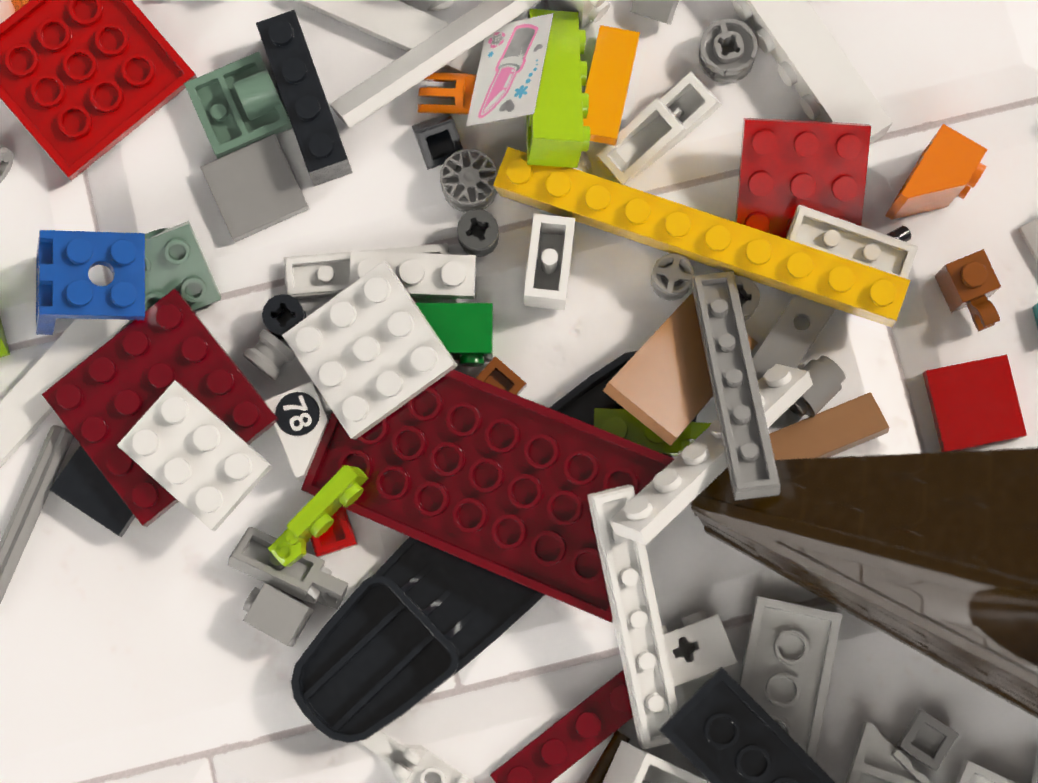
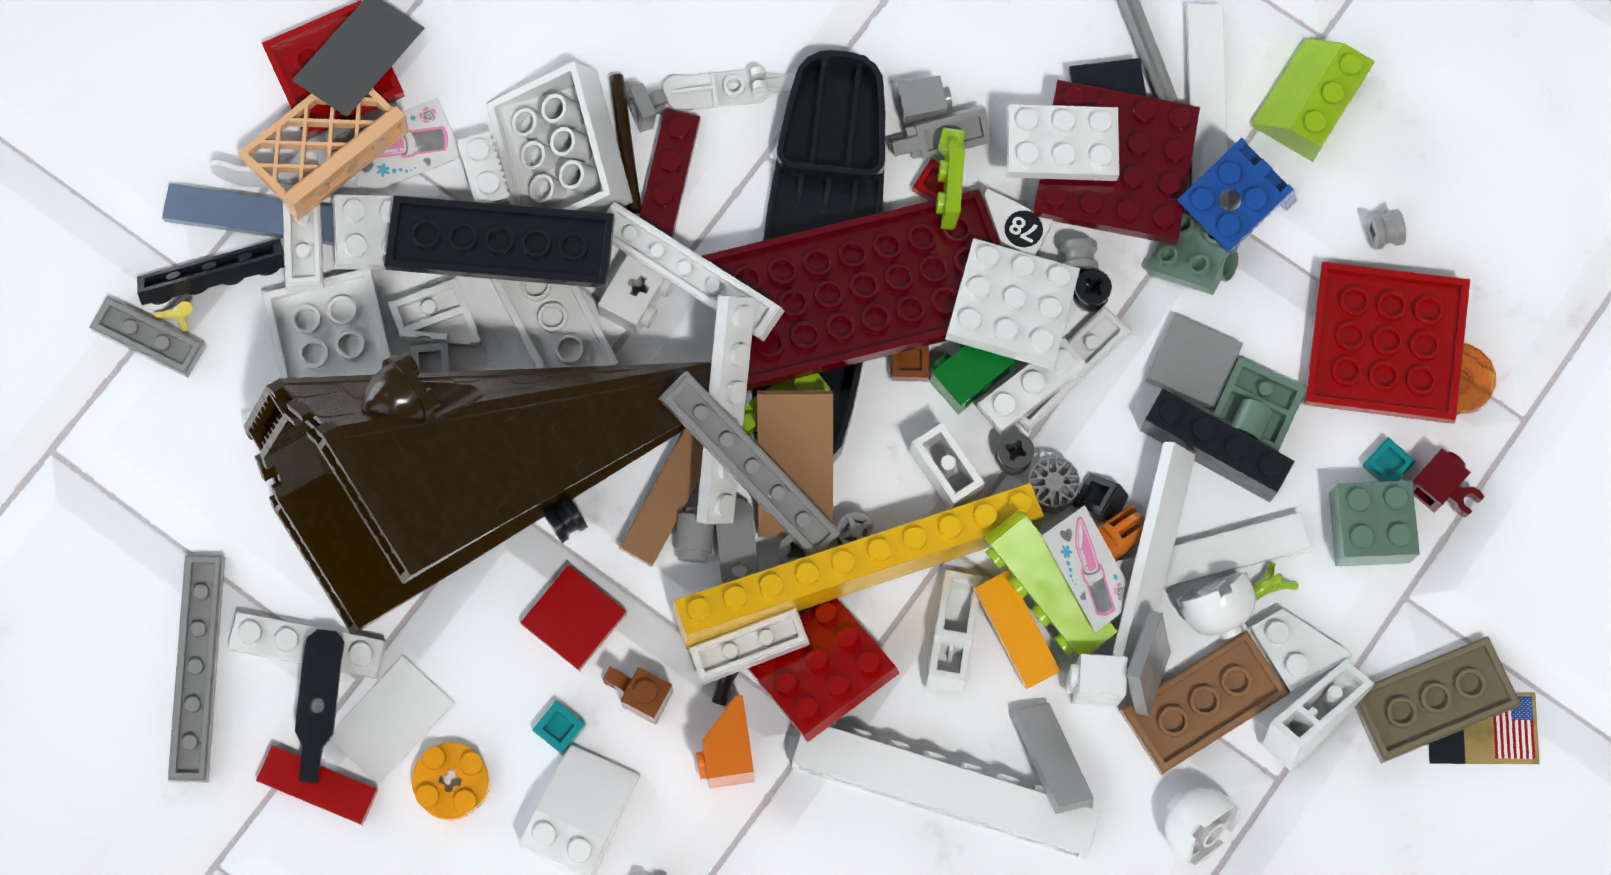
camera: 135 degrees right, 5 degrees down
light grey wheel [698,18,758,84] -> none

